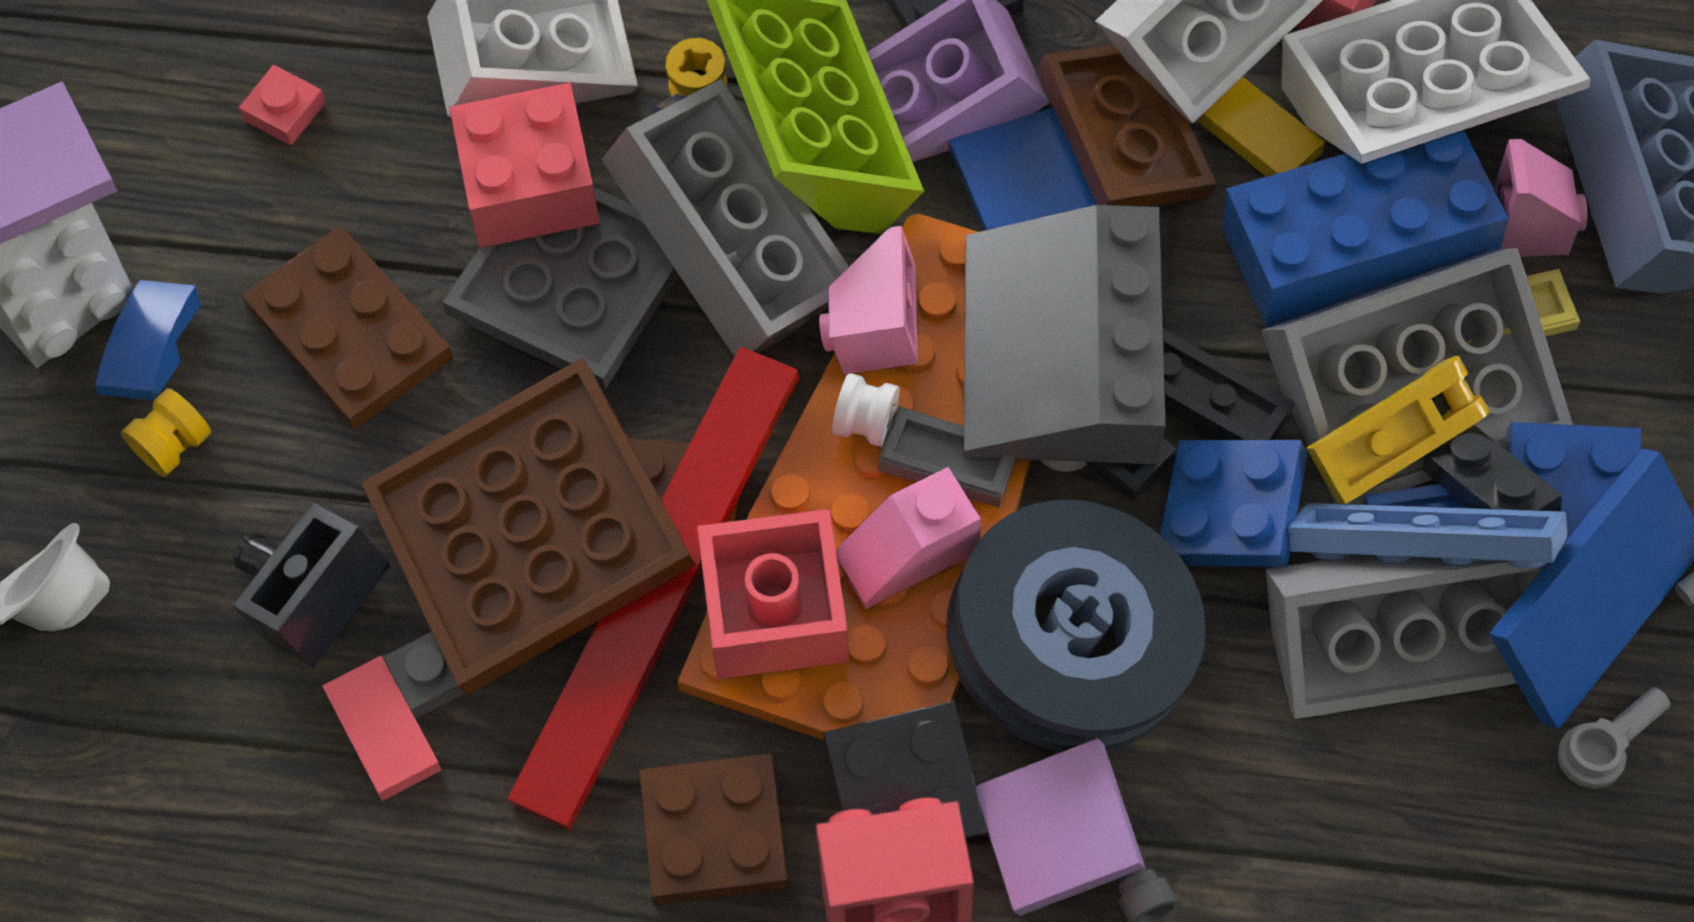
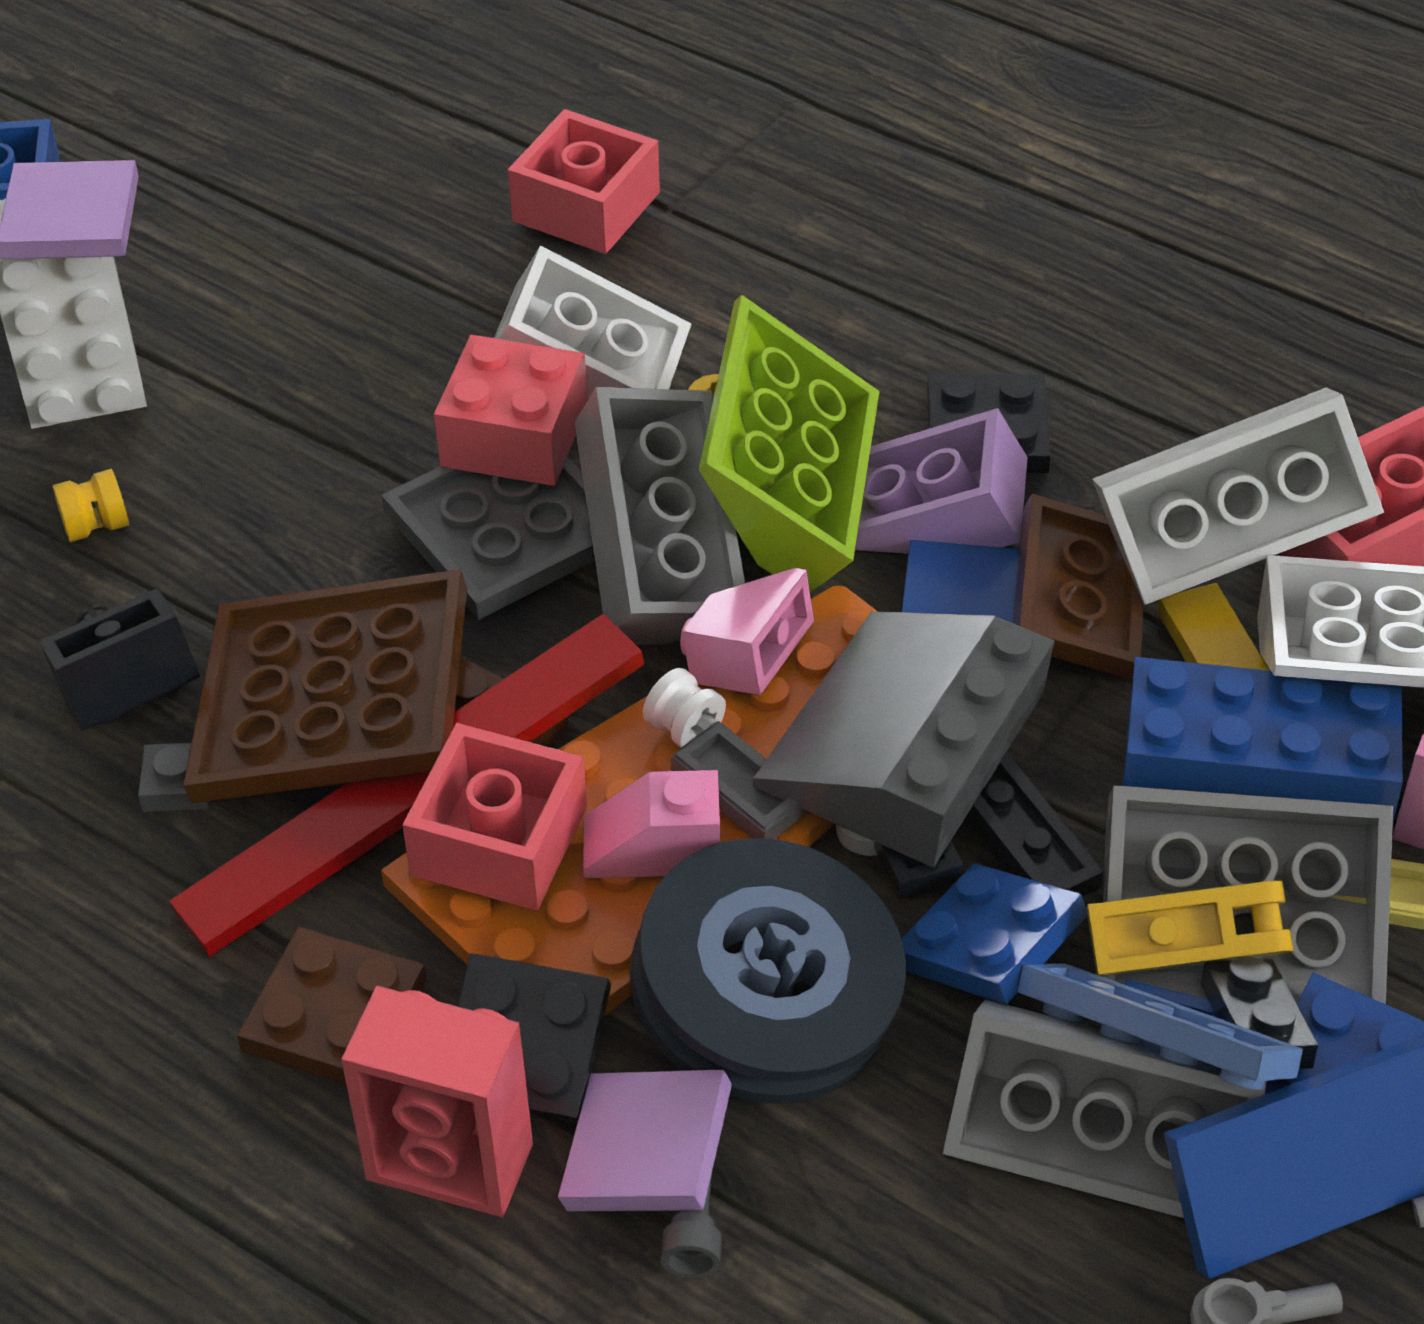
camera: 25 degrees right, 15 degrees down
blue slope [95,280,201,400] -> none
coral plate [239,65,326,146] -> none
reddish brown plate [241,225,453,430] -> none
coral tile [322,656,441,801] -> none

